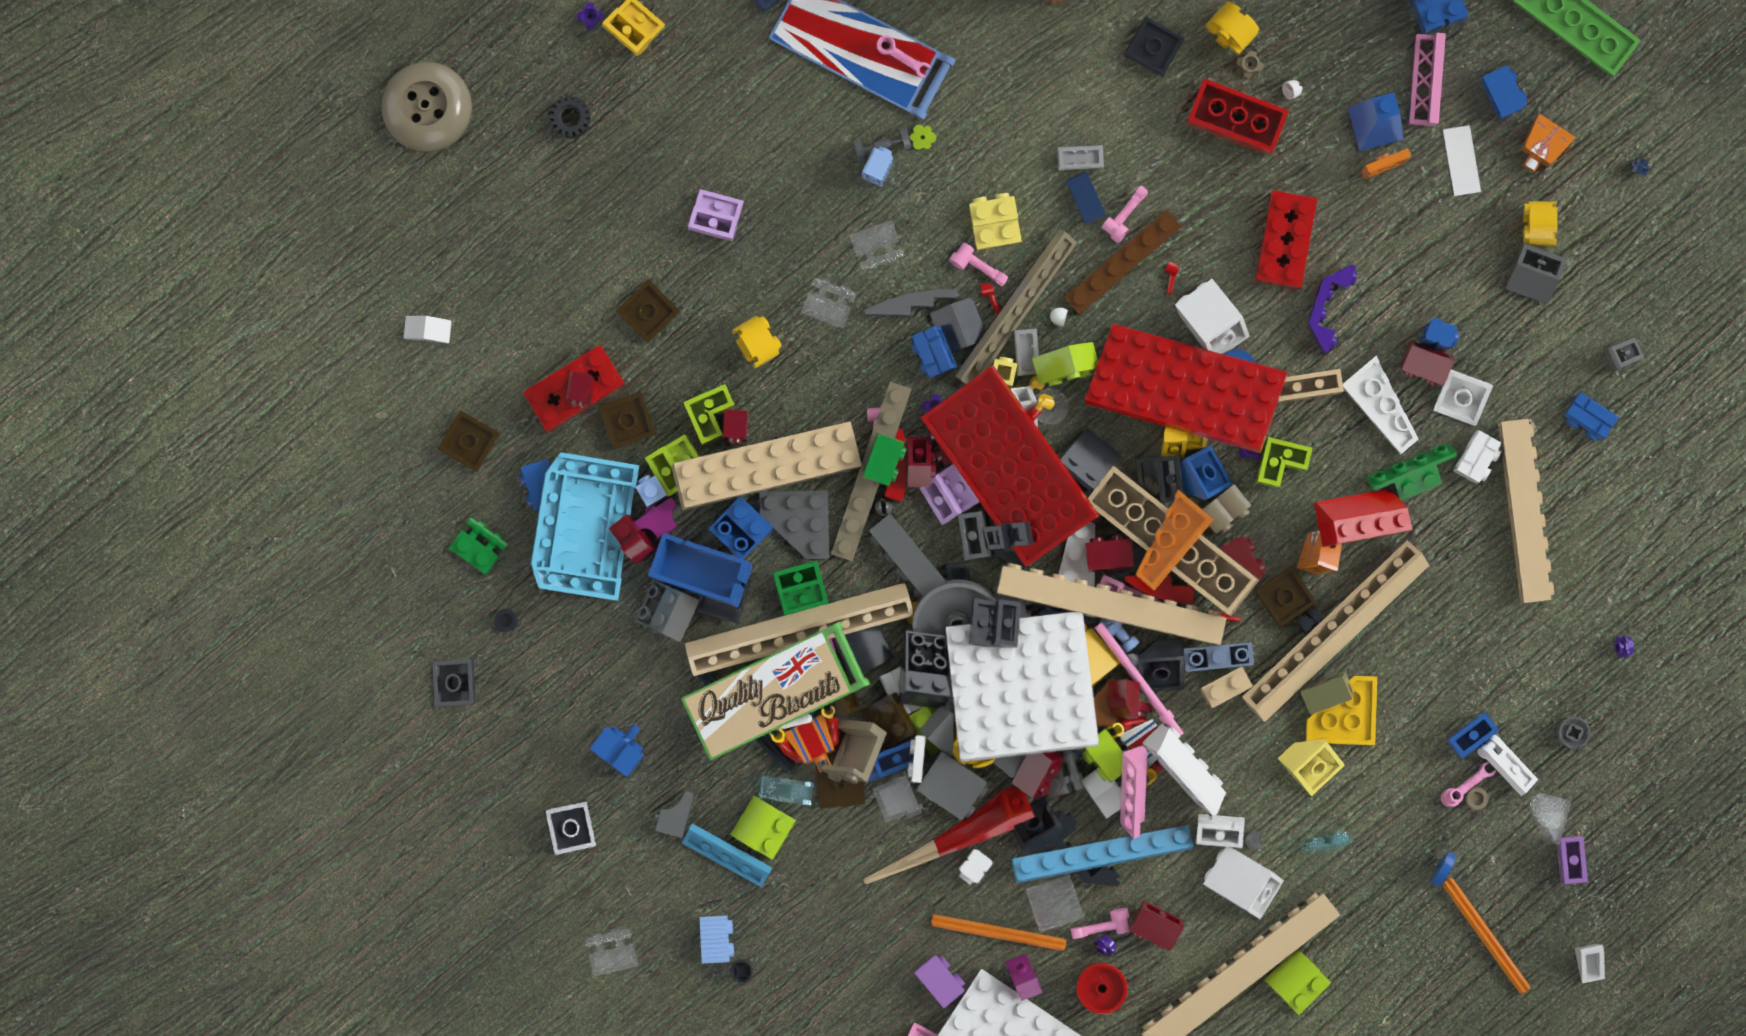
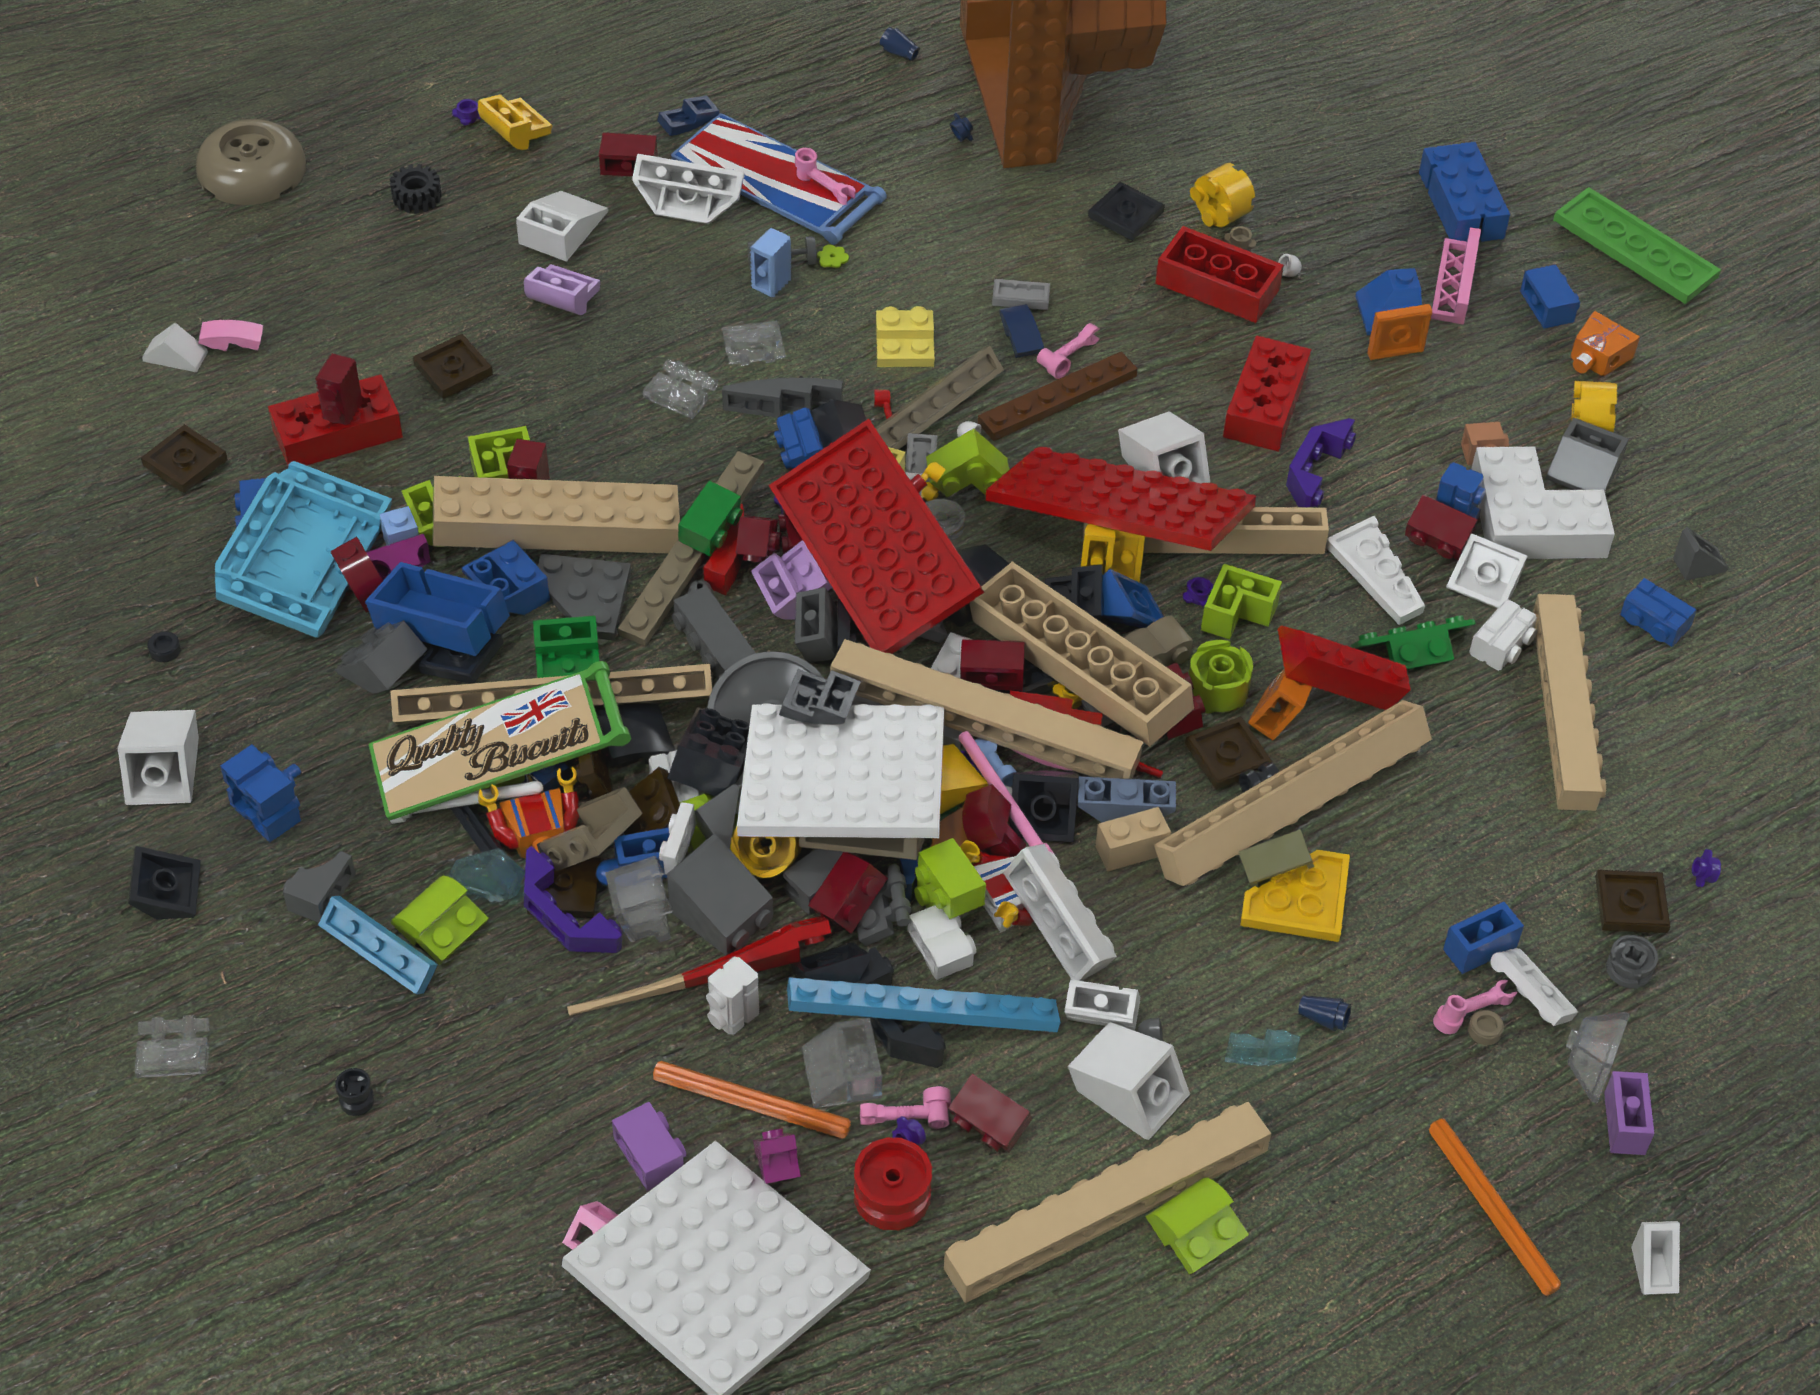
camera: 10 degrees right, 35 degrees down
black slope [432,659,476,707] -> none
green plate [449,517,508,575] -> none
dark brown plate [598,392,657,450] -> none
light blue brick [700,915,734,963] -> none
yellow brick [732,316,782,369] -> none
bright pink brick [949,242,1008,287] -> none
black slope [982,521,1034,550] -> none
bright pink fence [1120,746,1147,839] -> none
orange wing [1136,490,1214,590] -> none
red hand [1164,261,1179,295] -> none
light yellow slope [1278,739,1345,796] -> none
blue piece [1430,851,1457,887] -> none
white sticker [1443,125,1481,196] -> none
dark blue plate [1629,158,1652,176] -> none
none -> white slope [118,710,199,805]
none -> bright pink slope [198,320,263,351]
none -> white slope [516,191,609,262]
none -> dark purple slope [524,846,622,953]
none -> dark red brick [599,133,658,177]
none -> white wedge [632,154,745,225]
none -> lime brick [1188,640,1253,713]
none -> dark blue cone [1298,995,1351,1031]
none -> nougat brick [1461,422,1509,465]
none -> white piece [1471,447,1615,559]
none -> dark brown plate [1595,870,1671,933]

